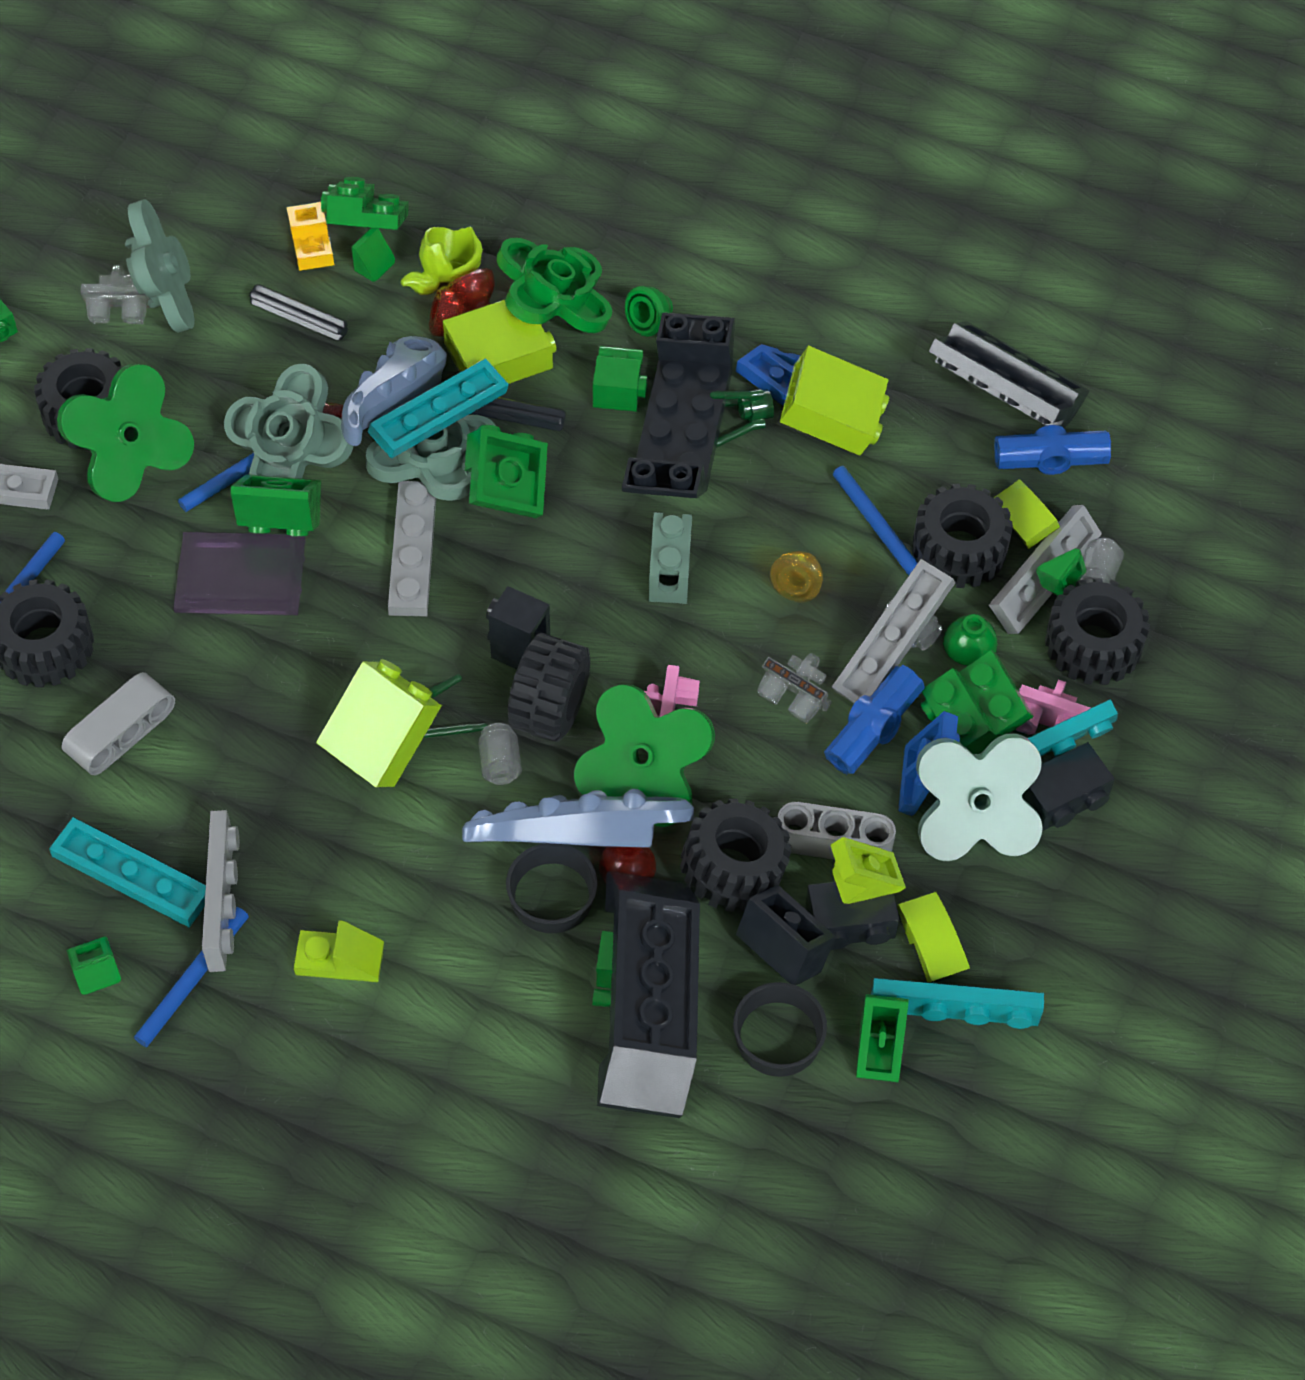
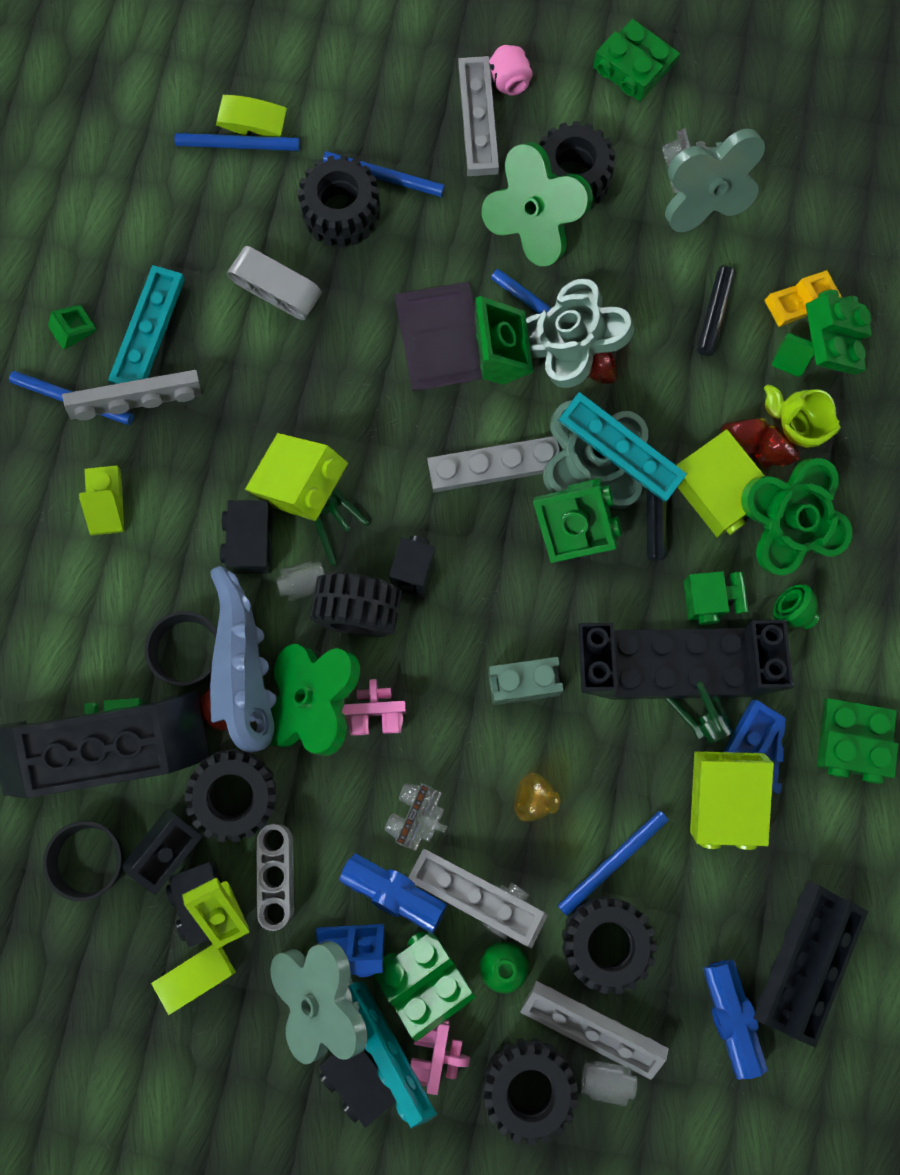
camera: 80 degrees right, 20 degrees up
sand blue animal [341,336,447,446] -> none
green slope [856,994,909,1082] -> none
teal plate [871,978,1044,1029] -> none
lime slope [994,479,1060,549] -> none
green slope [1036,548,1087,595] -> none
none -> black brick [220,500,273,574]
none -> green plate [816,698,898,784]

